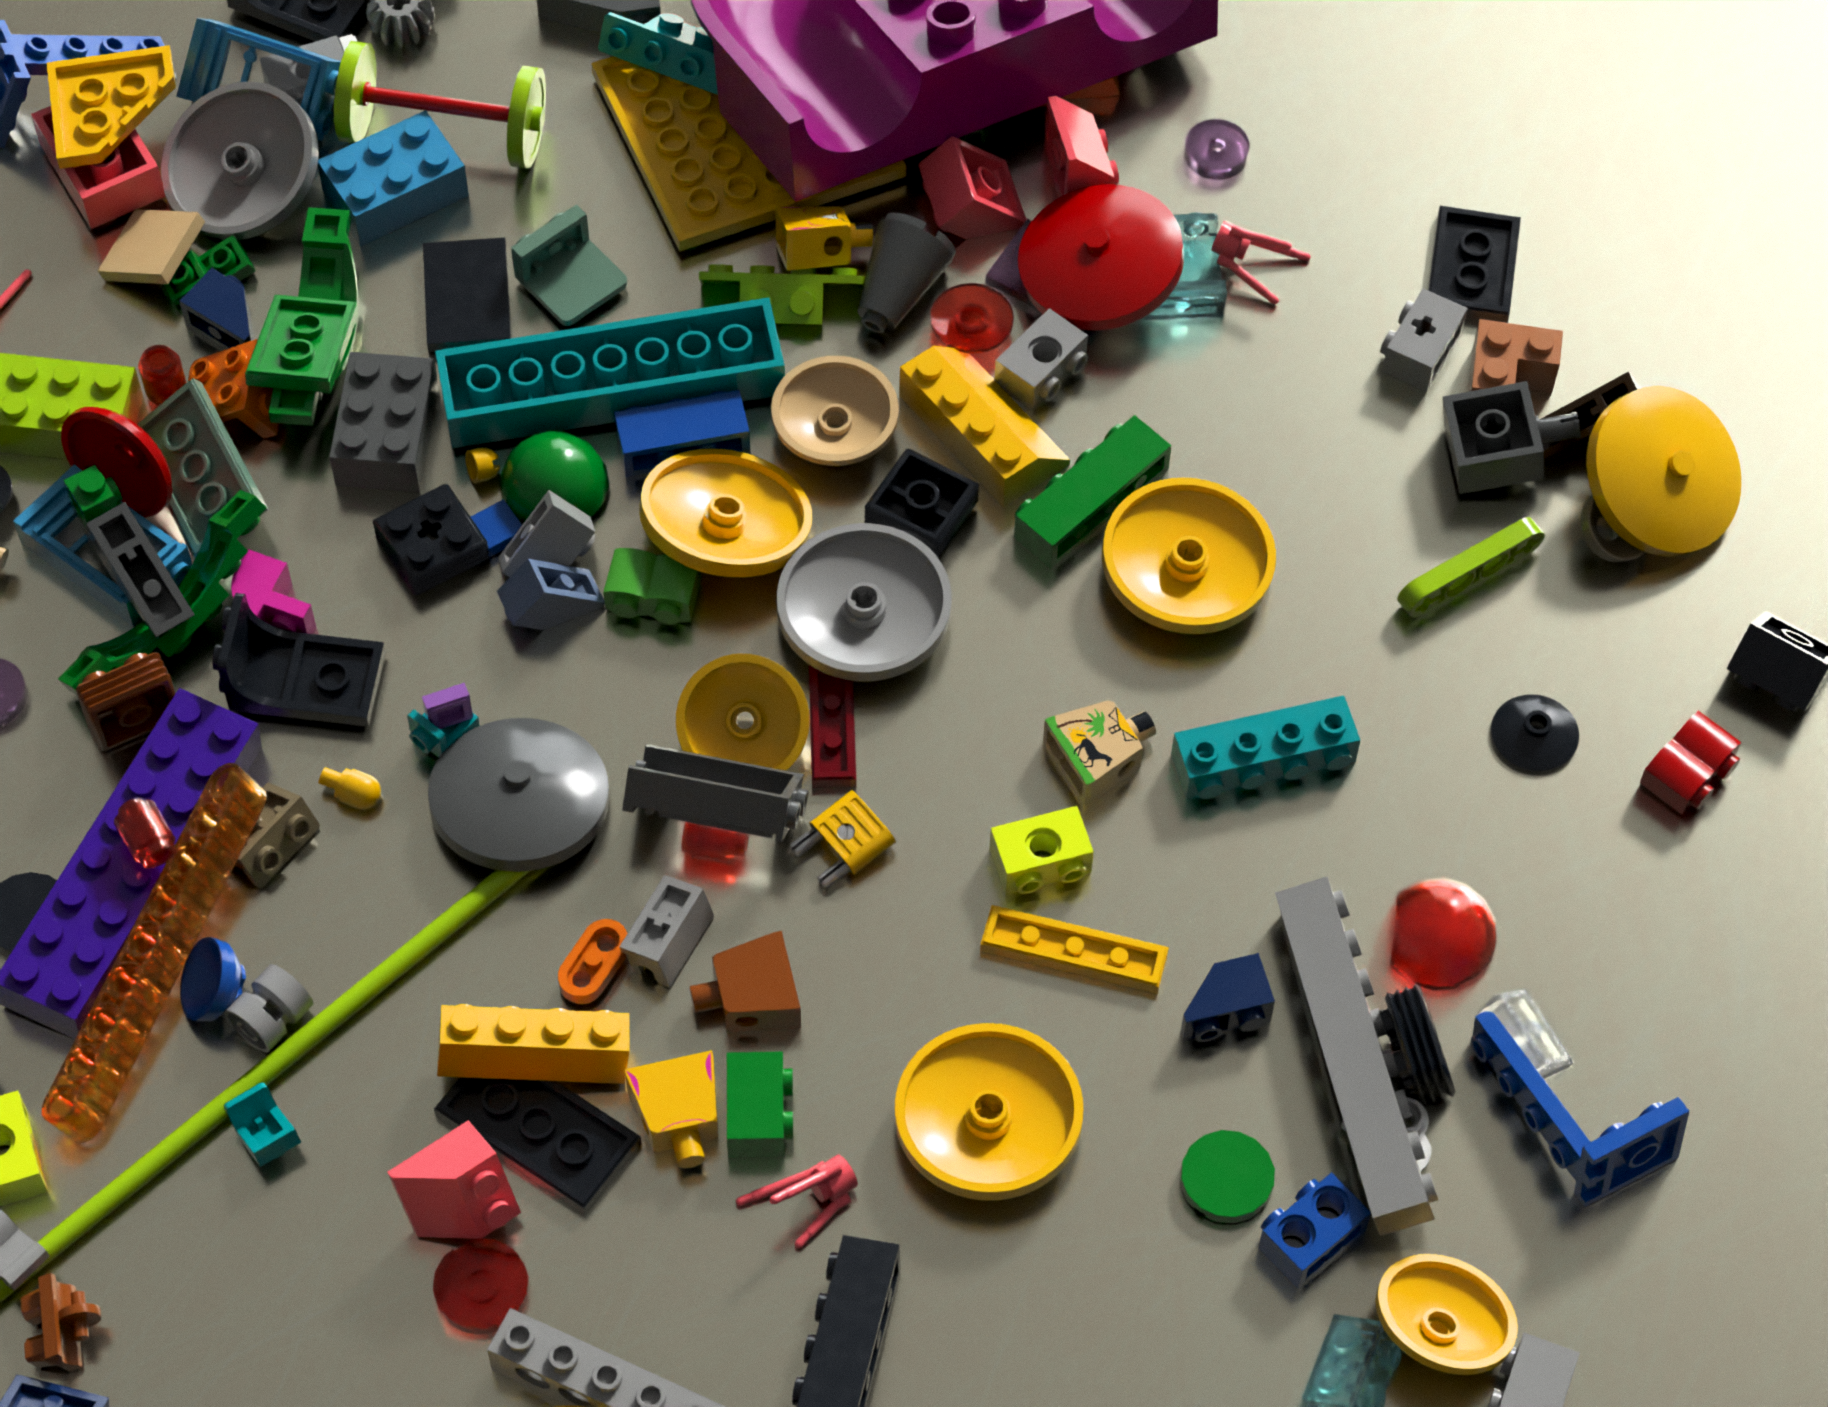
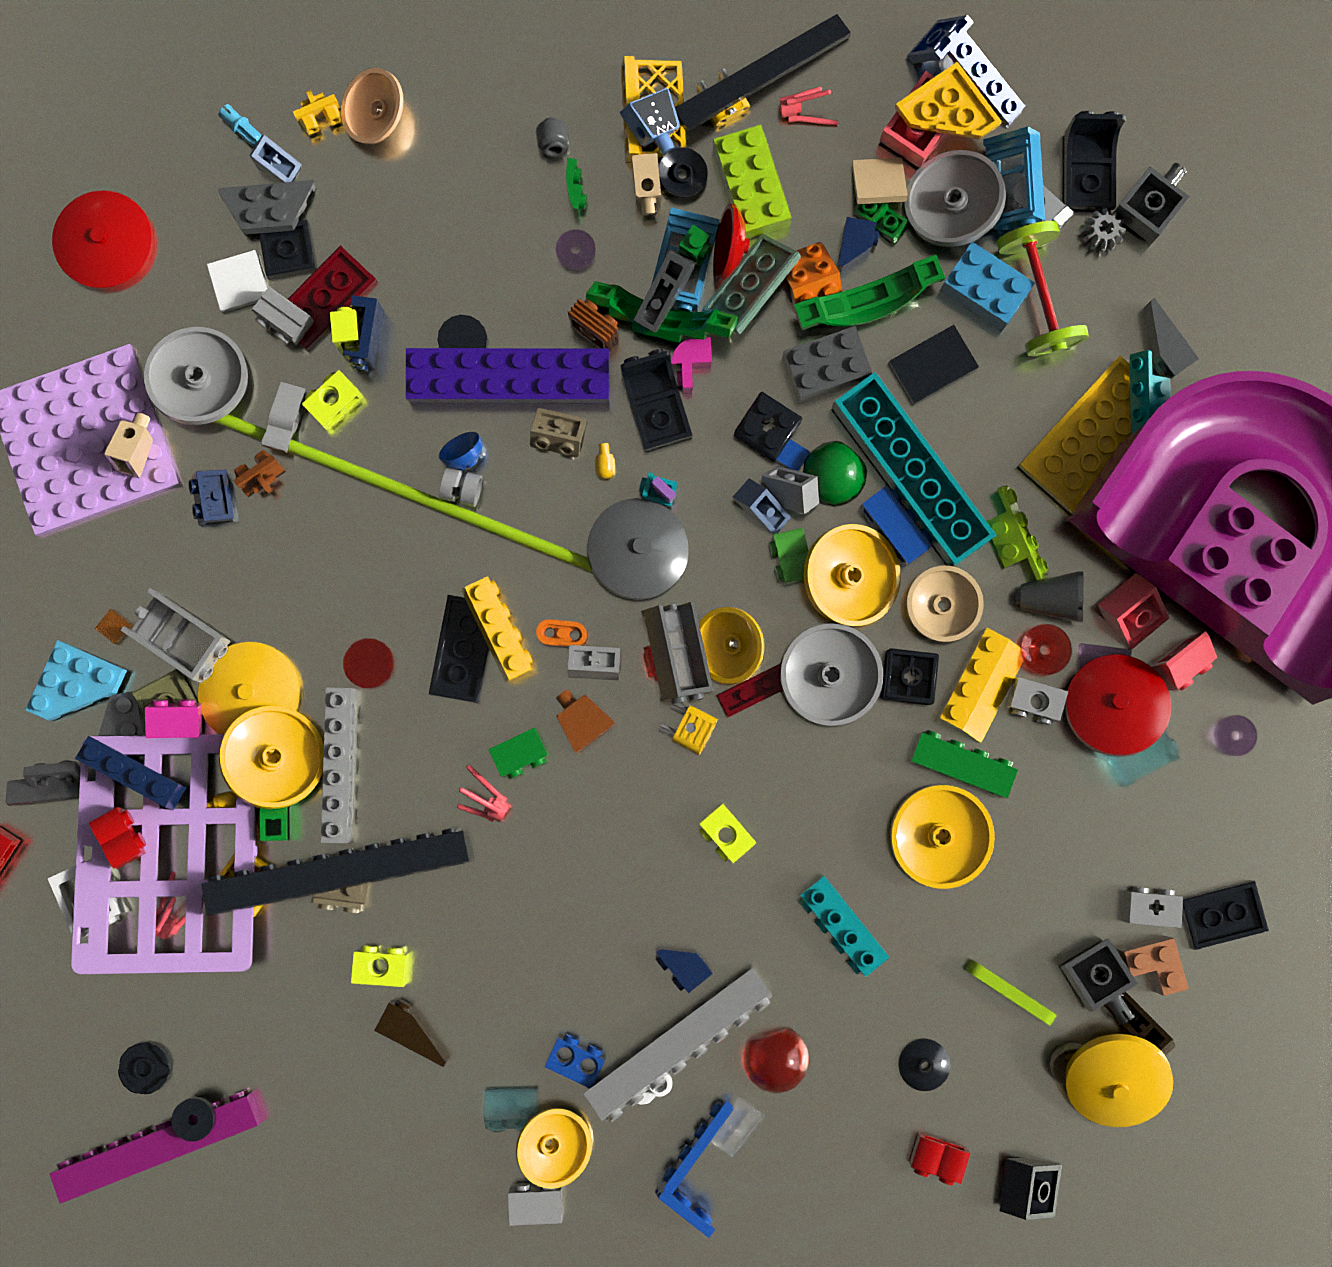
camera: 65 degrees right, 25 degrees up
clear orange beam [42,763,267,1143] -> none
clear red brick [114,798,176,869] -> none
clear red brick [138,345,187,405] -> none
teal bracket [224,1082,301,1167] -> none
green tile [245,295,358,393] -> none
coral slope [387,1120,521,1239] -> none
yellow hinge [465,447,500,484] -> none
sand green bracket [511,204,628,326] -> none
yellow torso [625,1050,718,1168] -> none
yellow torso [776,206,873,271] -> none
yellow dish [895,1023,1084,1201] -> none
yellow tile [980,905,1169,994] -> none
tan torso [1043,700,1156,807] -> none
green tile [1180,1130,1275,1223] -> none
coral plant [1211,220,1311,305] -> none
black brick [1379,984,1456,1105] -> none

